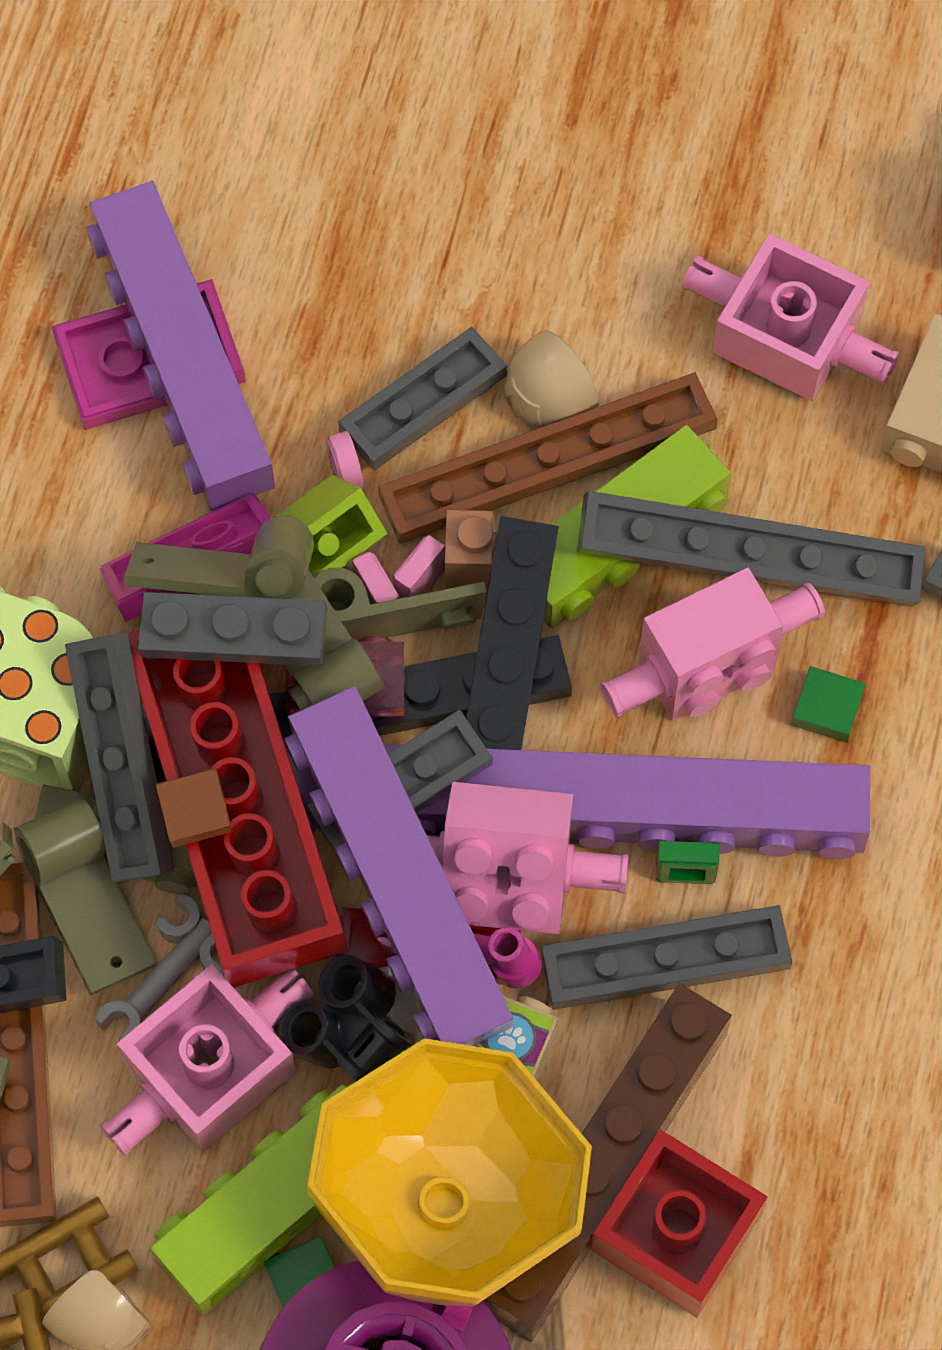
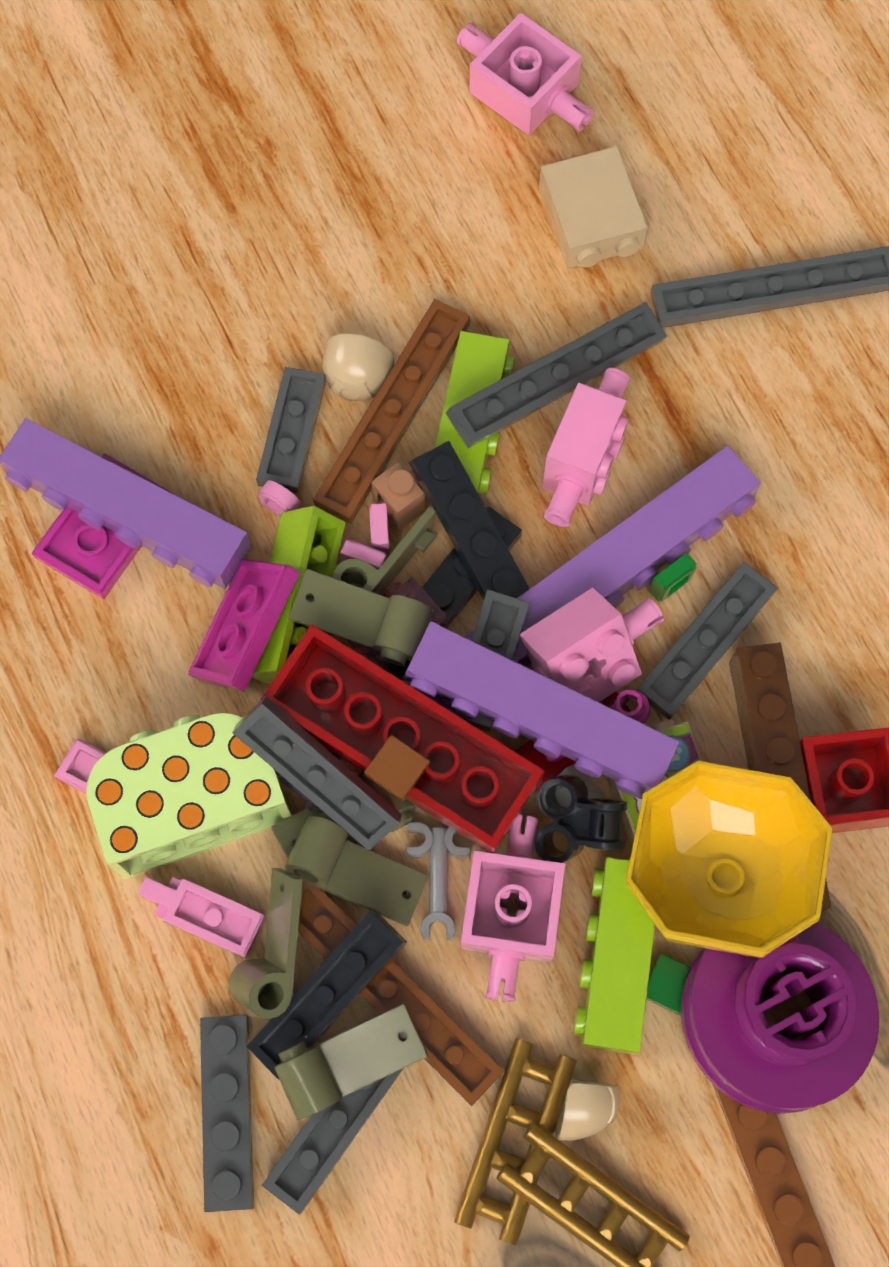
camera: 40 degrees left, 5 degrees up
olive door [124,516,314,599] -> none
dark grey plate [138,592,328,666] -> none
bright pink brick [682,233,900,401] -> none
green tile [791,666,866,742] -> none

